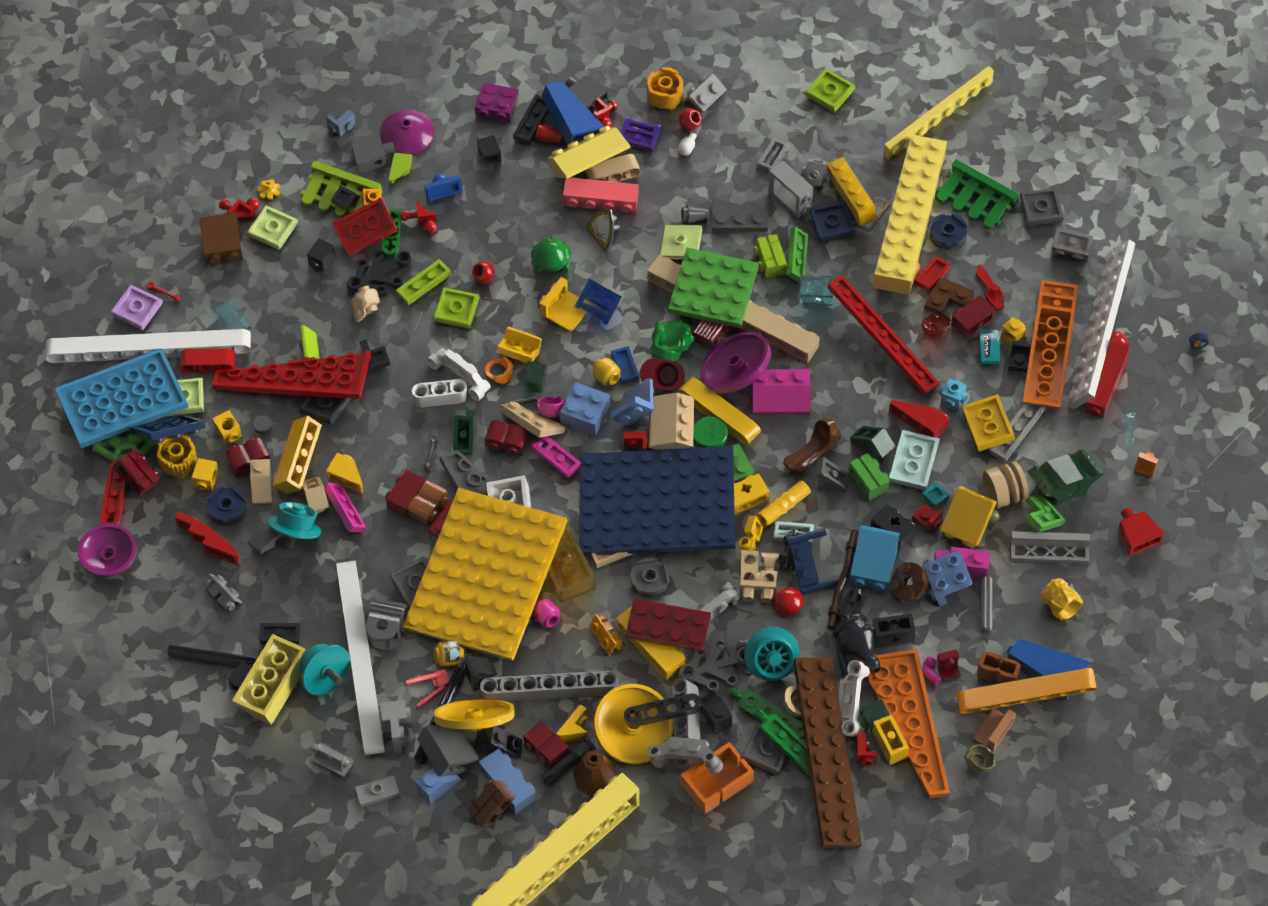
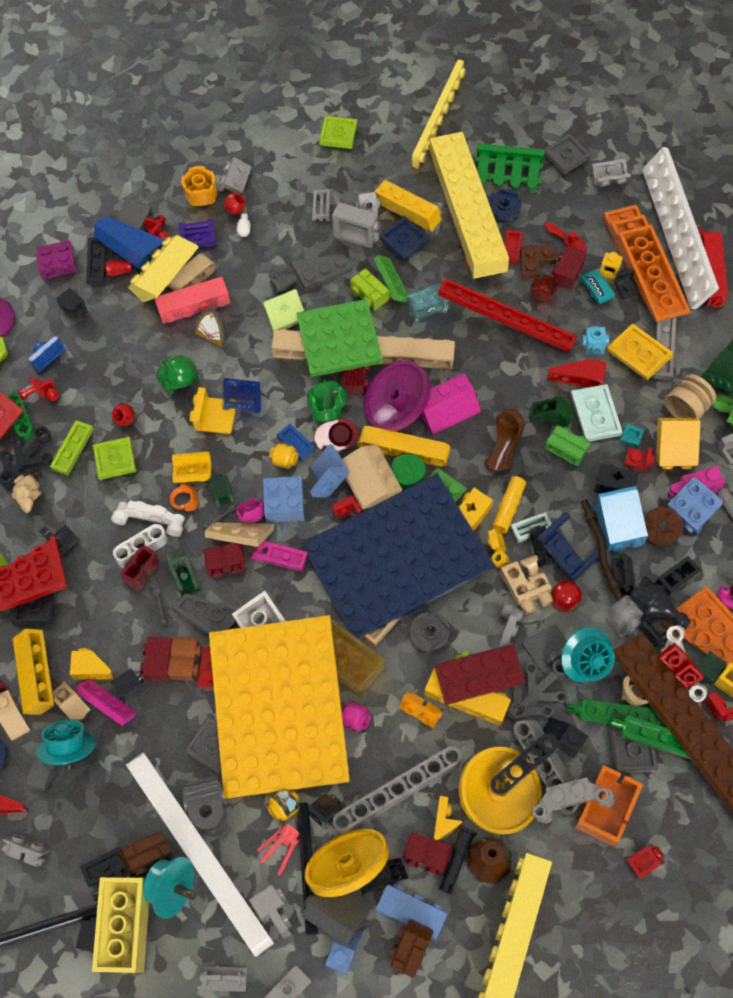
camera: 25 degrees left, 5 degrees up
none -> black brick [110,668,145,703]
none -> reddish brown brick [119,831,172,878]
none -> dark red brick [121,545,159,592]
none -> clear brick [606,595,643,638]
none -> red bracket [627,844,665,879]
none -> red slope [659,642,704,689]

